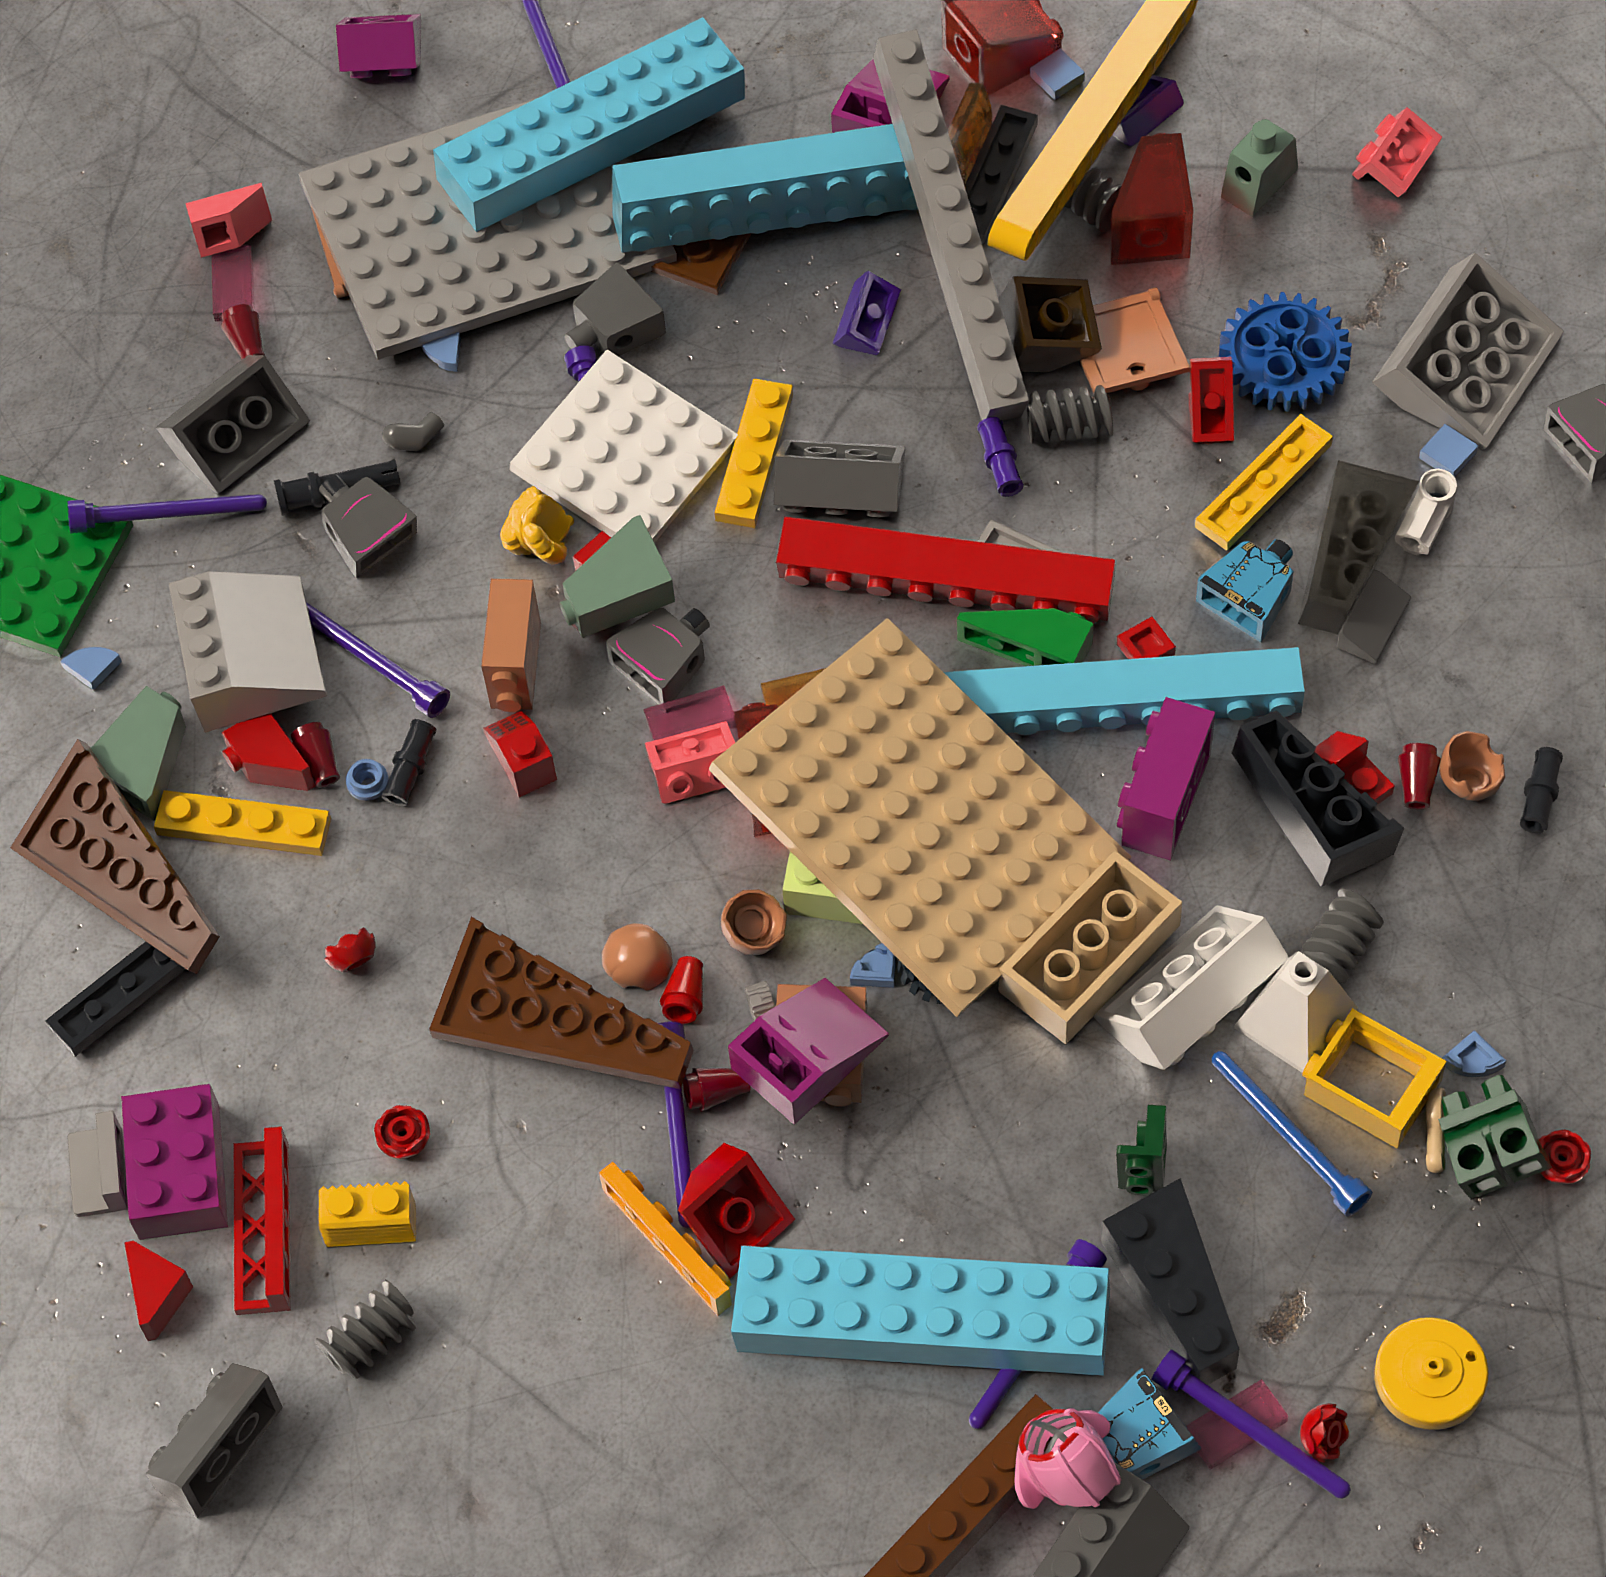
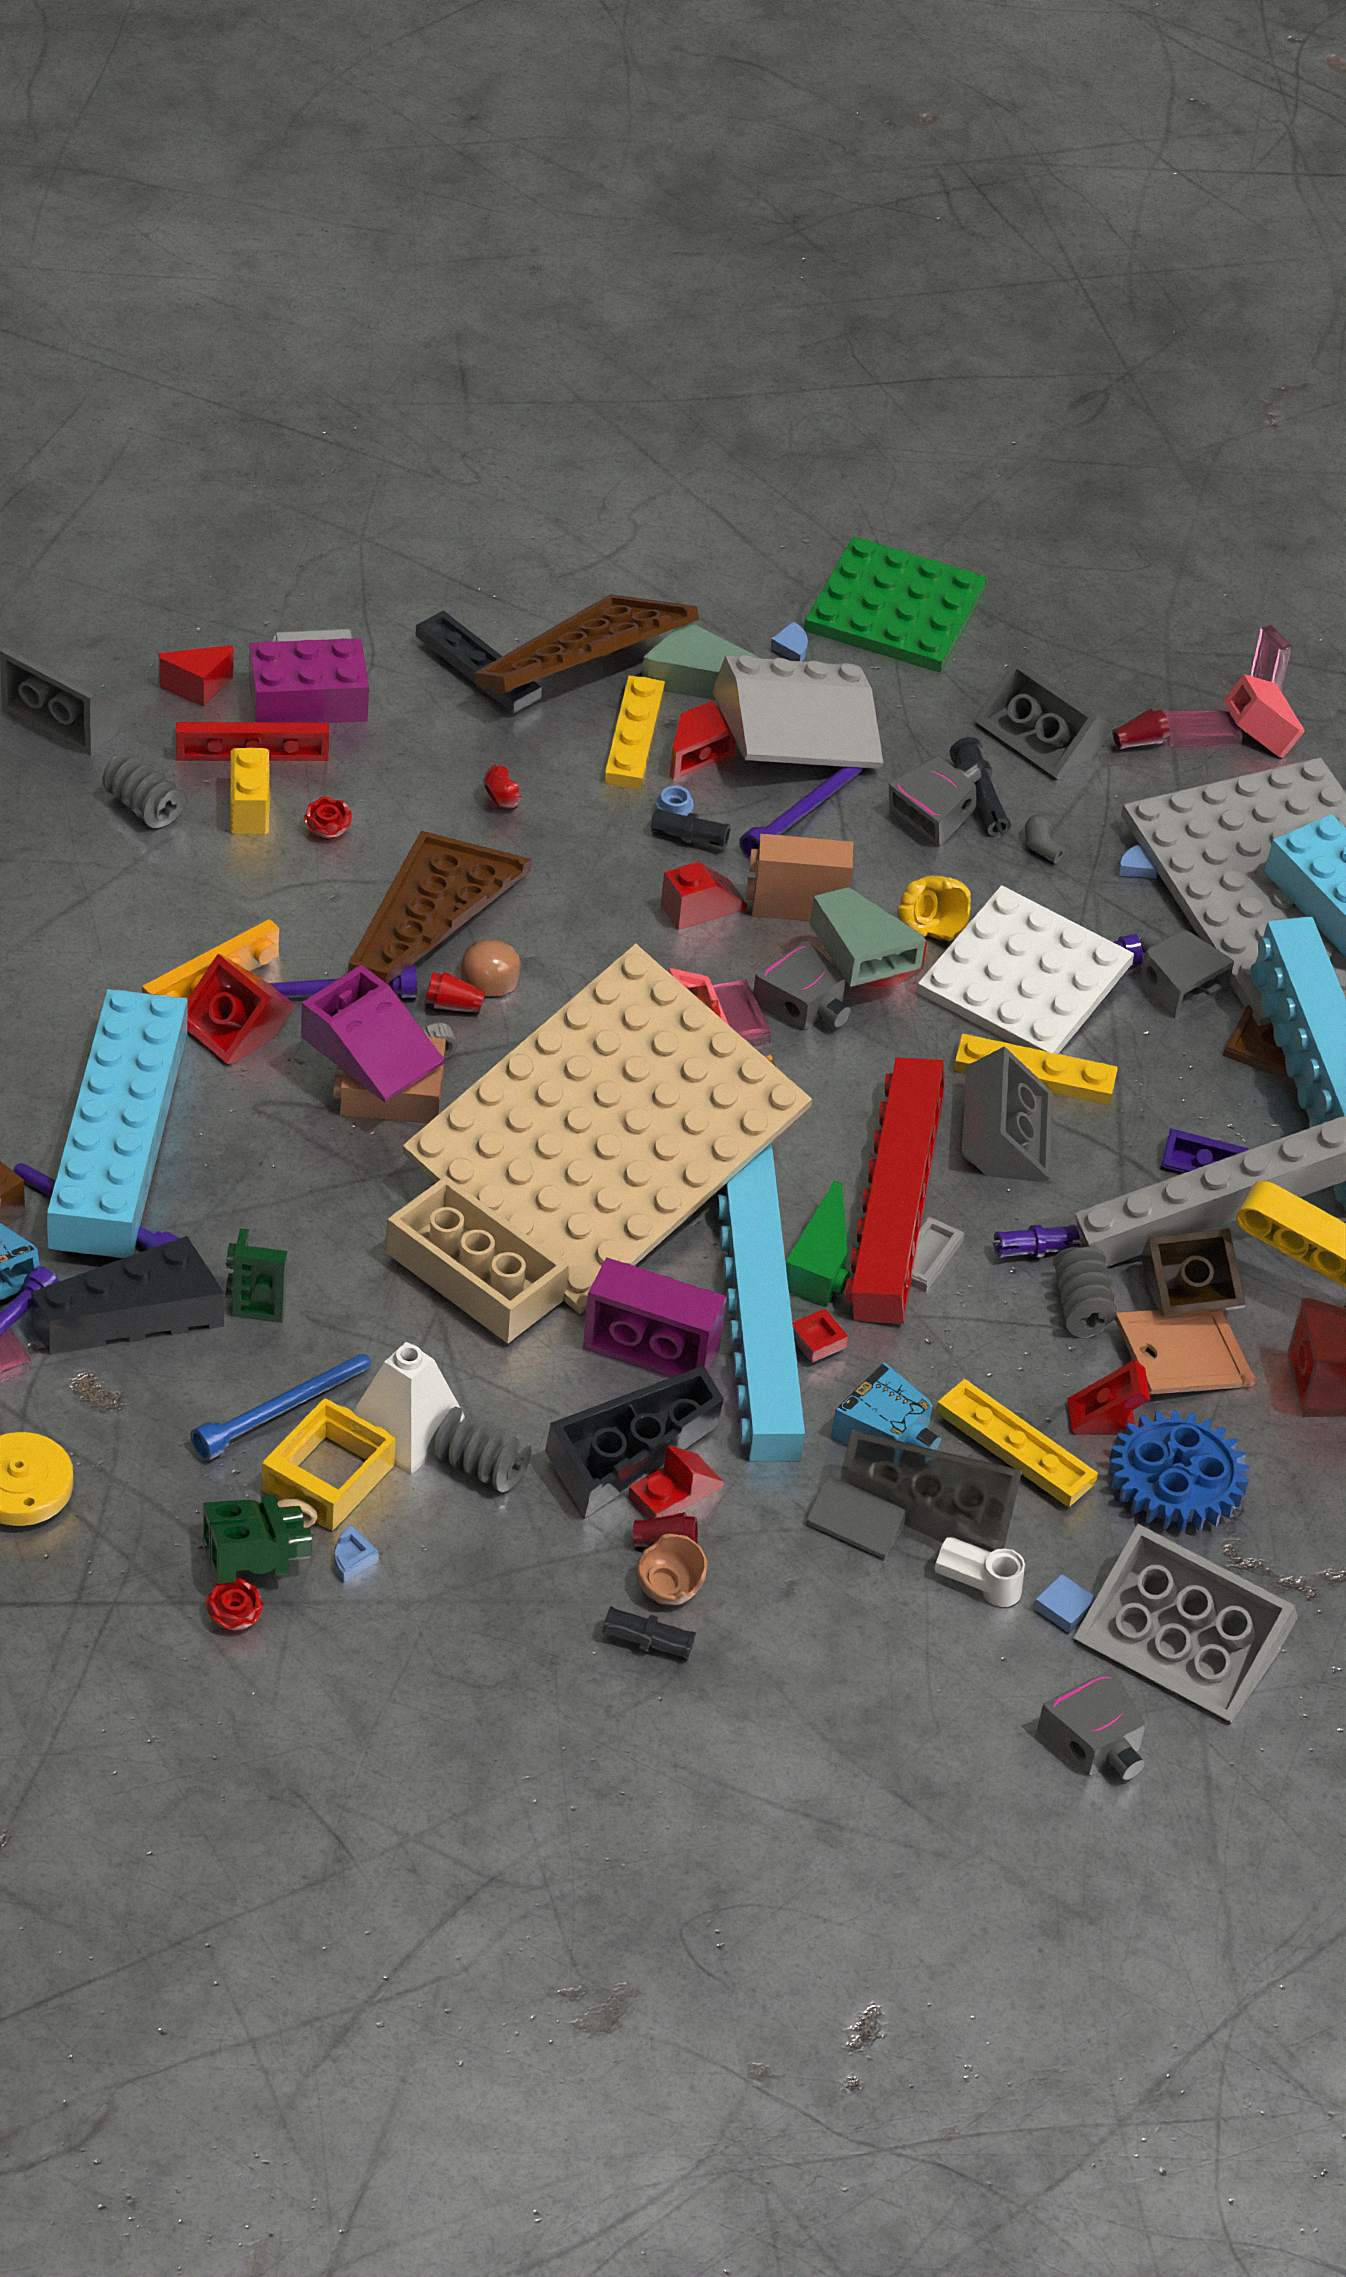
camera: 80 degrees right, 15 degrees down
dark purple piece [67,494,267,534] -> none
dark red cone [290,722,341,788] -> none
nougat hair [721,889,787,955] -> none
white slope [1094,905,1289,1070] -> none
none -> clear pink tile [1250,625,1292,692]

